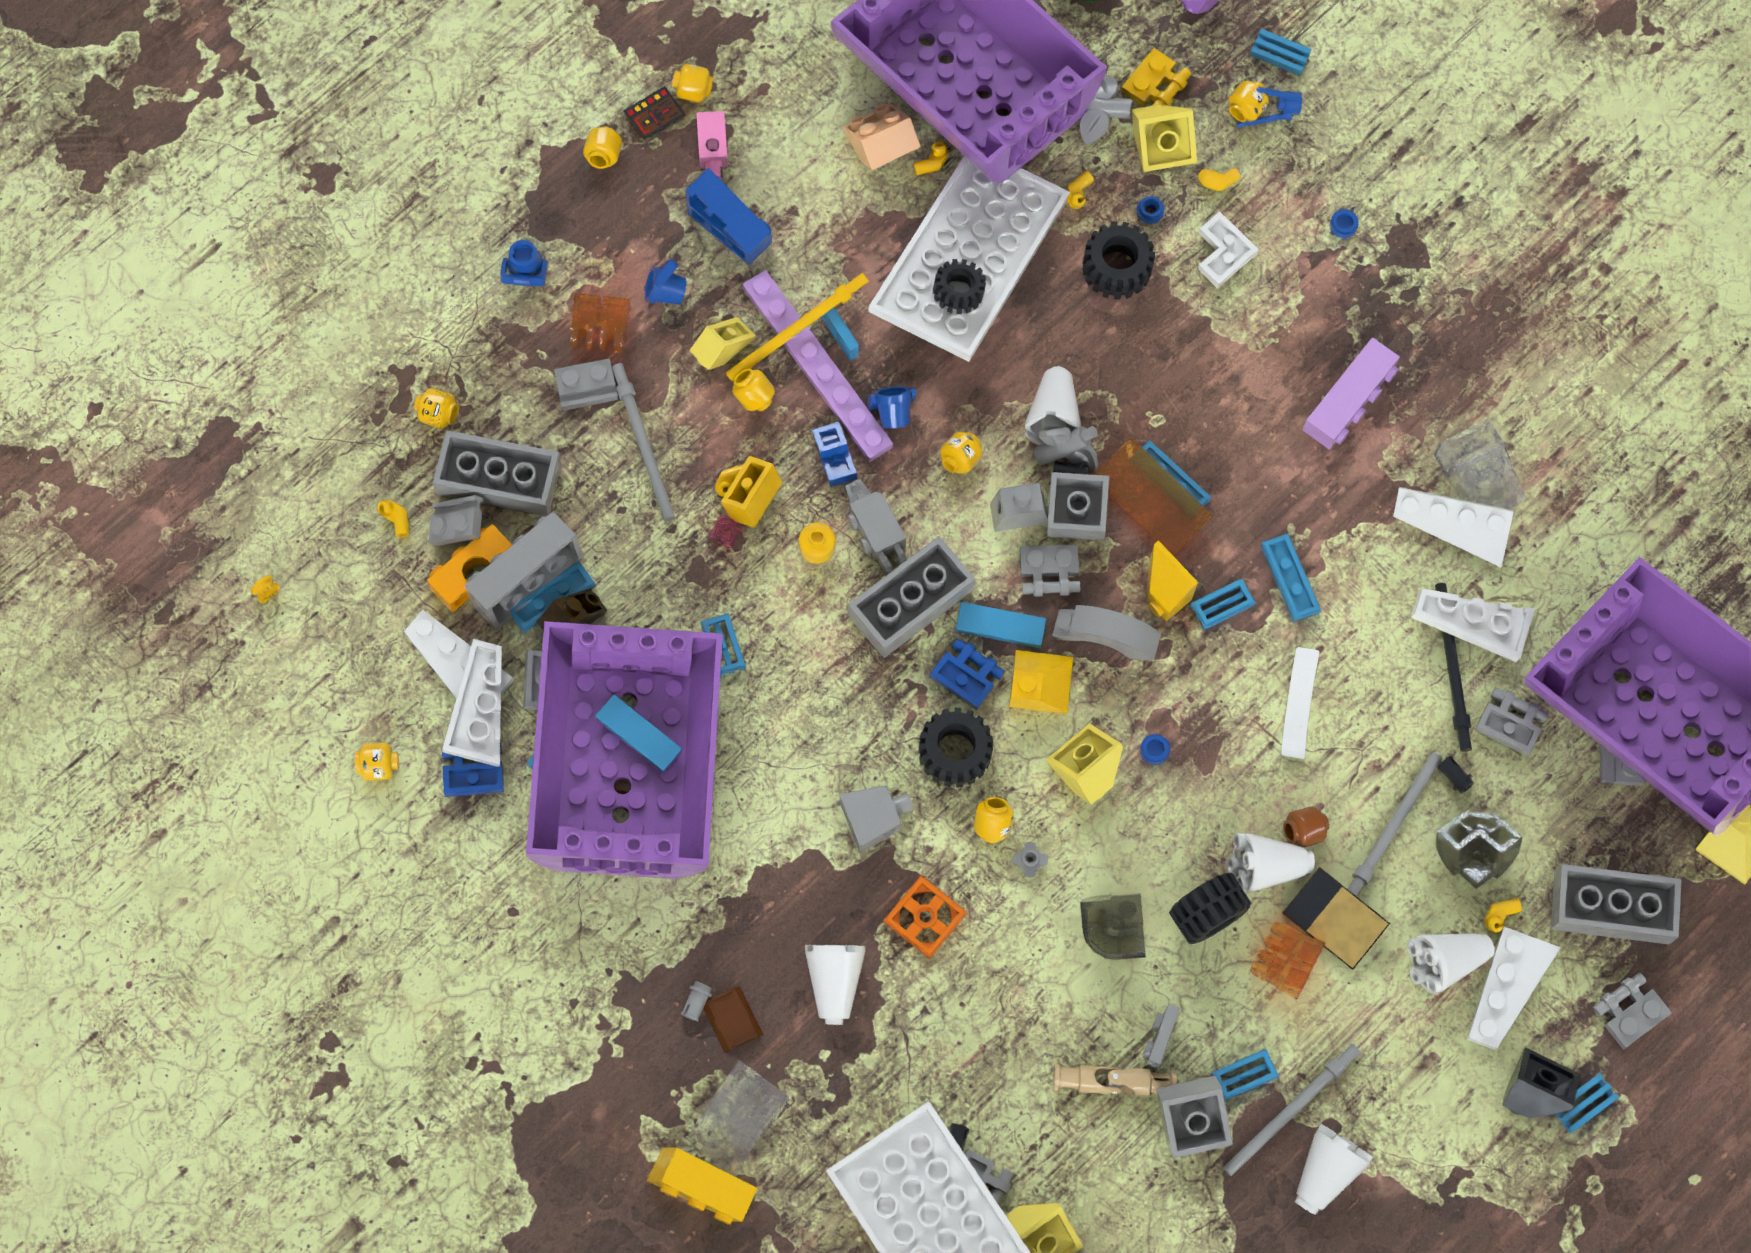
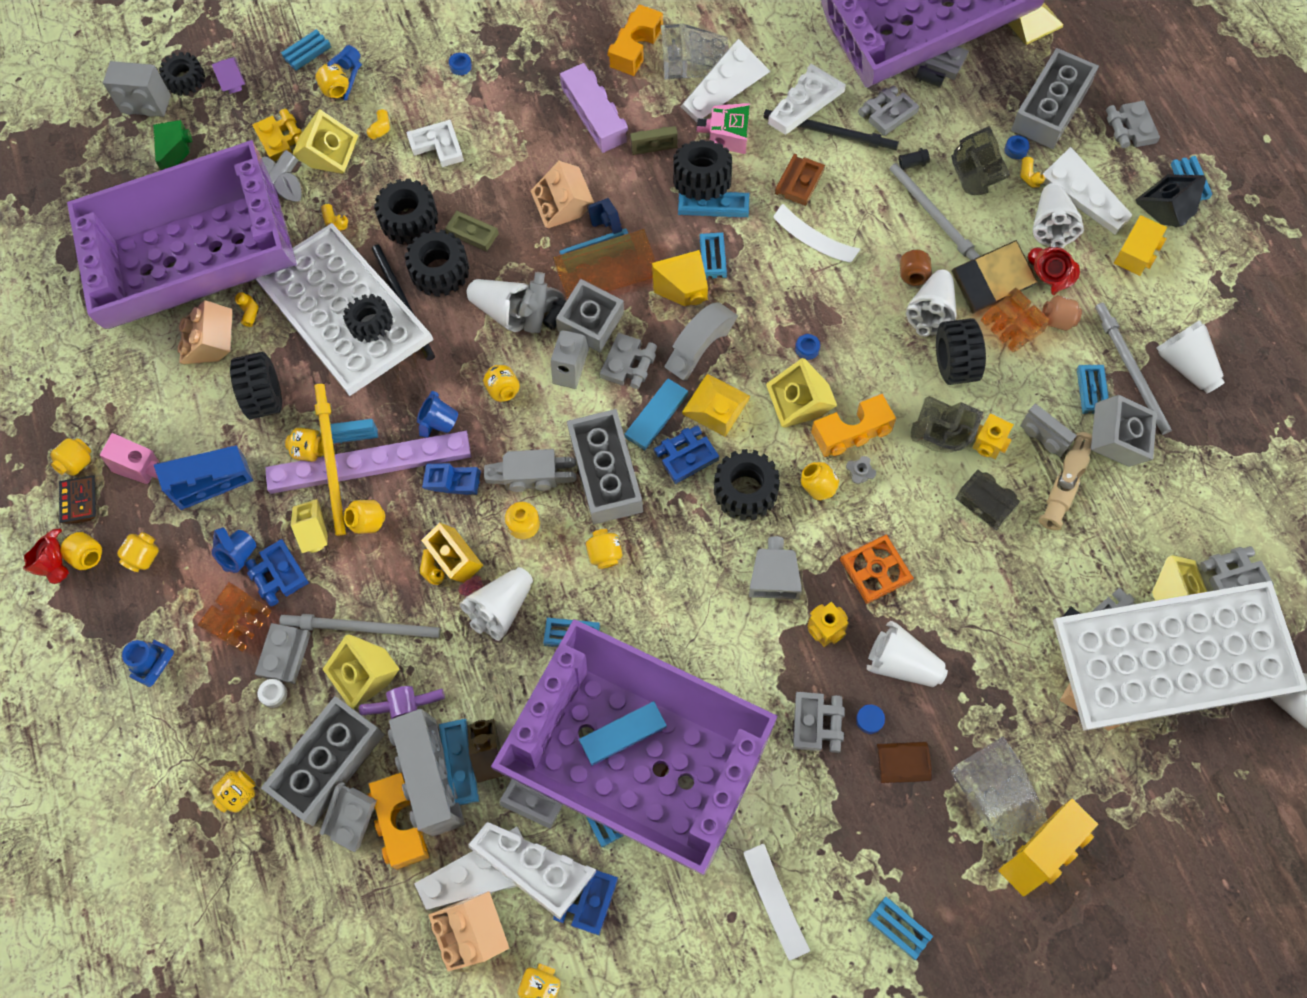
camera: 60 degrees left, 5 degrees down
yellow arm [377,500,410,538] -> none
light grey pin [681,981,712,1022] -> none
blue plate [1136,196,1164,224] -> none
none -> red hair [23,528,69,584]
none -> yellow head [117,532,159,572]
none -> black tyre [230,351,282,420]
none -> blue plate [245,539,309,607]
none -> white tile [257,679,287,708]
none -> yellow head [285,427,324,462]
none -> light yellow slope [323,634,400,710]
none -> medium lavender piece [359,686,445,719]
none -> black bar [371,244,435,361]
none -> black tyre [405,230,470,297]
none -> light nougat slope [428,891,509,971]
none -> olive plate [445,211,499,252]
none -> white cone [460,567,533,641]
none -> light nougat slope [531,161,594,228]
none -> yellow head [586,529,623,569]
none -> dark blue bracket [587,198,622,234]
none -> light orange arch [608,4,663,76]
none -> olive plate [630,126,678,155]
none -> black tyre [673,140,732,201]
none -> torso [697,103,750,154]
none -> white sticker [744,844,810,960]
none -> dark orange plate [775,153,825,206]
none -> light grey plate [793,692,845,753]
none -> yellow brick [807,602,848,647]
none -> light orange arch [811,394,896,457]
none -> blue tile [856,704,885,734]
none -> dark azure tile [867,897,933,960]
none -> black pin [915,64,946,88]
none -> clear smoke brick [955,470,1021,531]
none -> yellow brick [972,413,1014,460]
none -> blue tile [1004,135,1030,160]
none -> red hair [1027,247,1080,295]
none -> nougat head [1042,295,1082,331]
none -> yellow brick [1113,215,1167,276]

